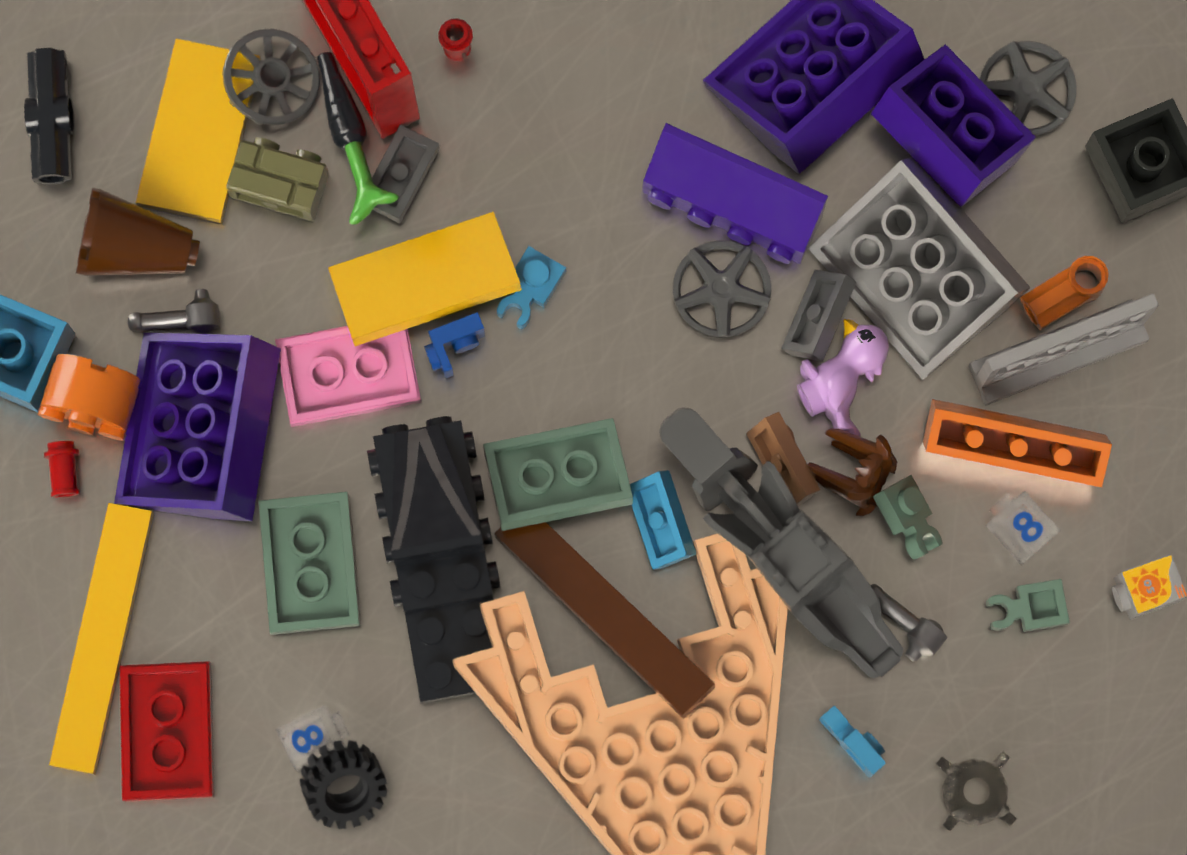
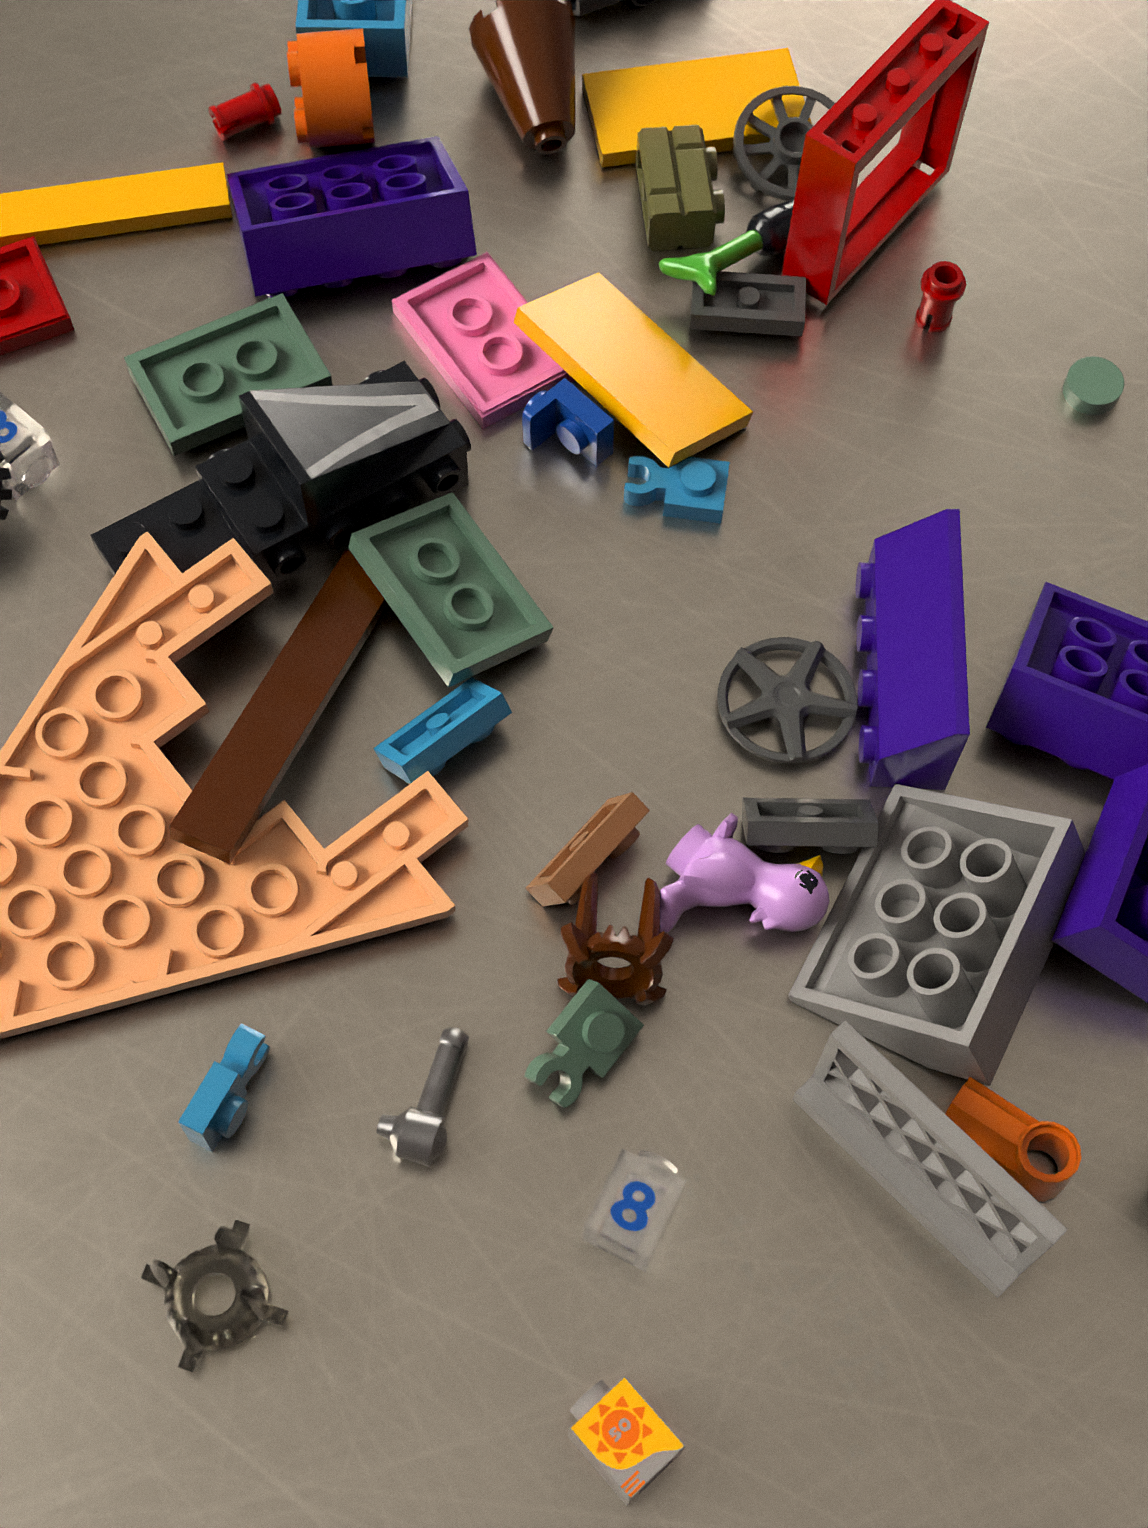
camera: 65 degrees right, 15 degrees down
flat silver piece [127,289,219,334] -> none
dark grey piece [659,407,903,678] -> none
orange brick [923,399,1112,488] -> none
sand green plate [986,579,1070,632] -> none

